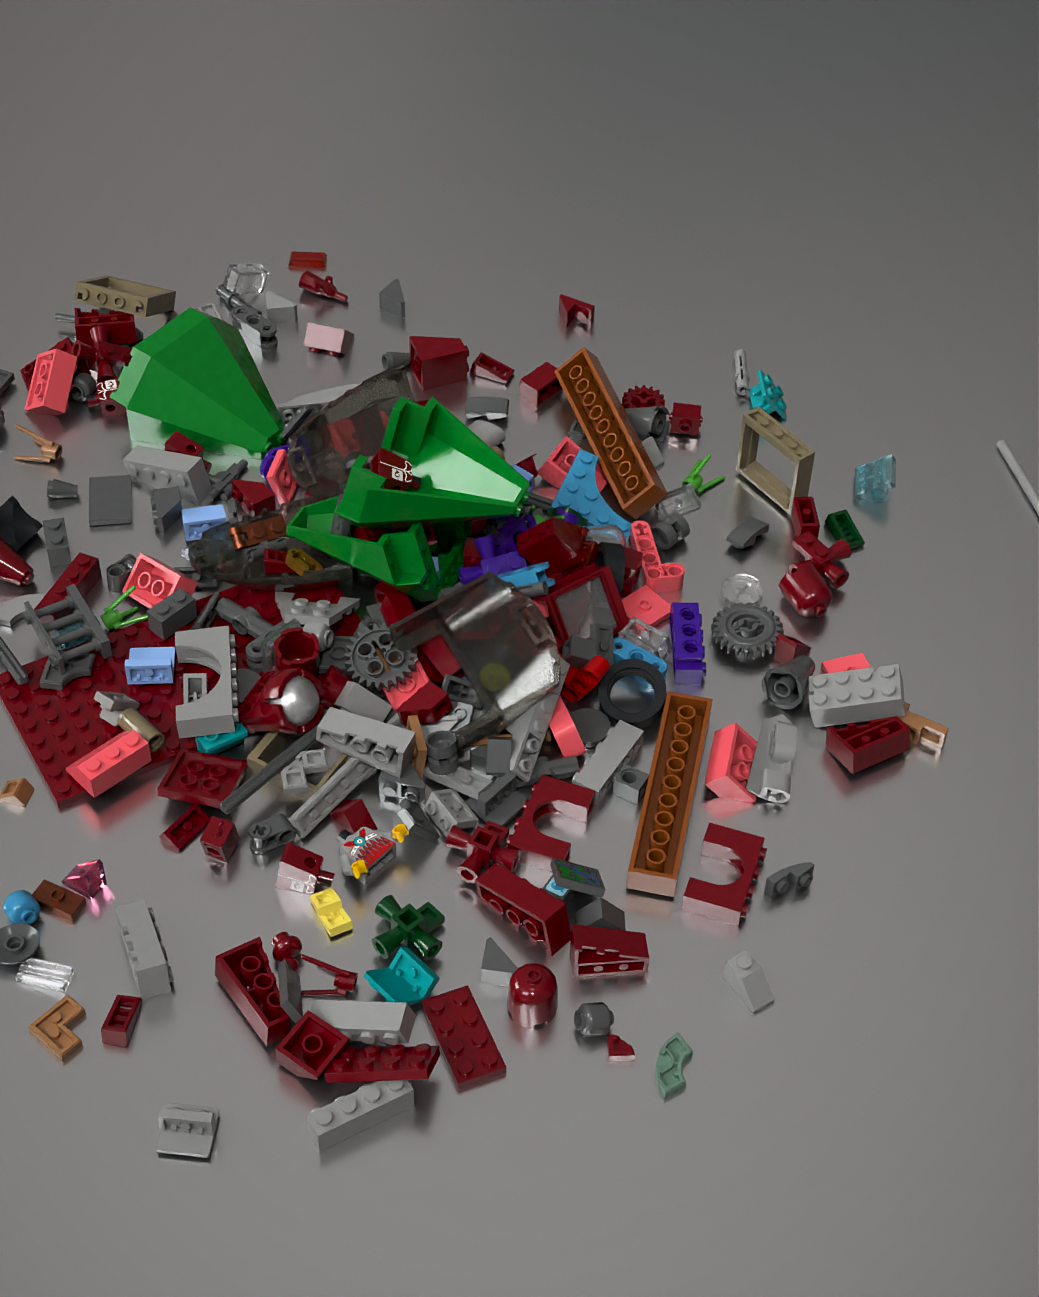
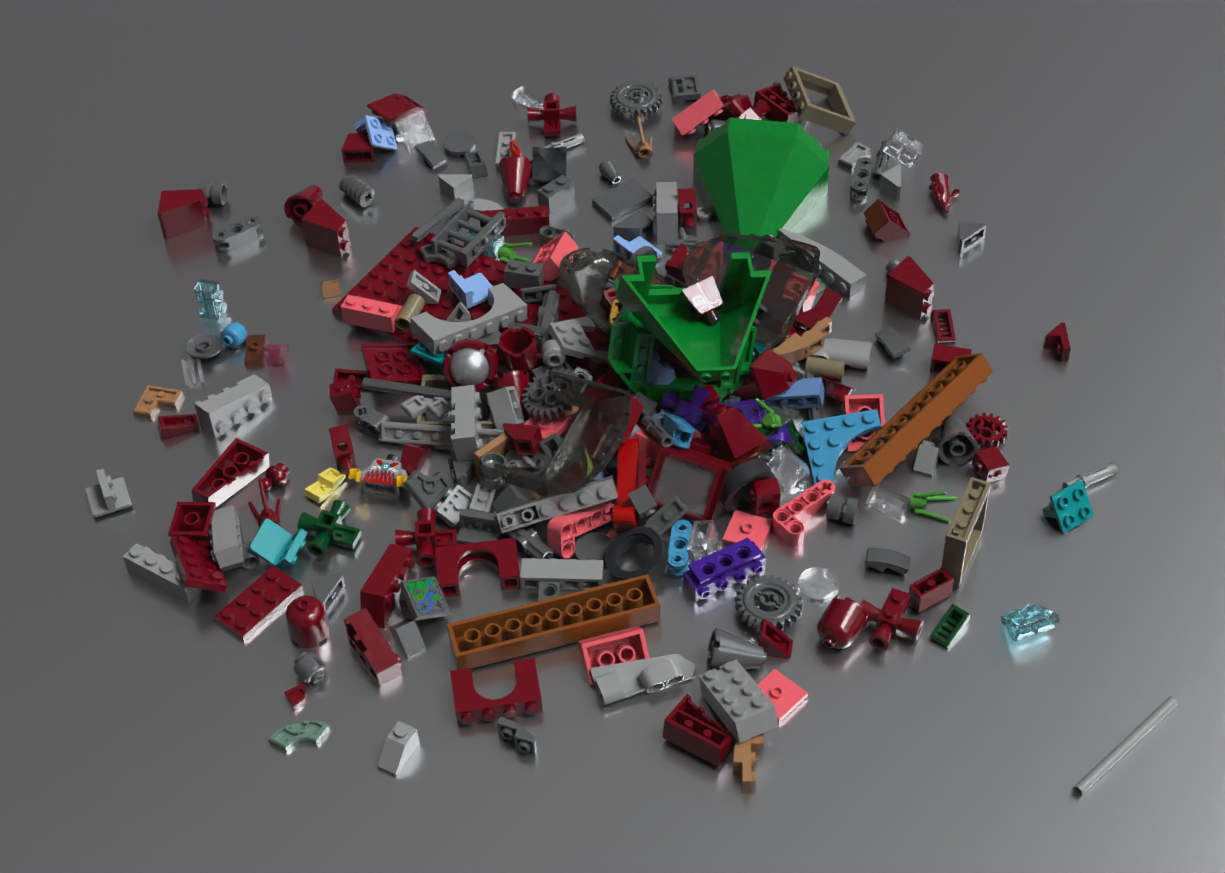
camera: 65 degrees right, 0 degrees up
dark grey tile [278,959,303,1023] -> none
clear red tile [288,251,327,268] -> none

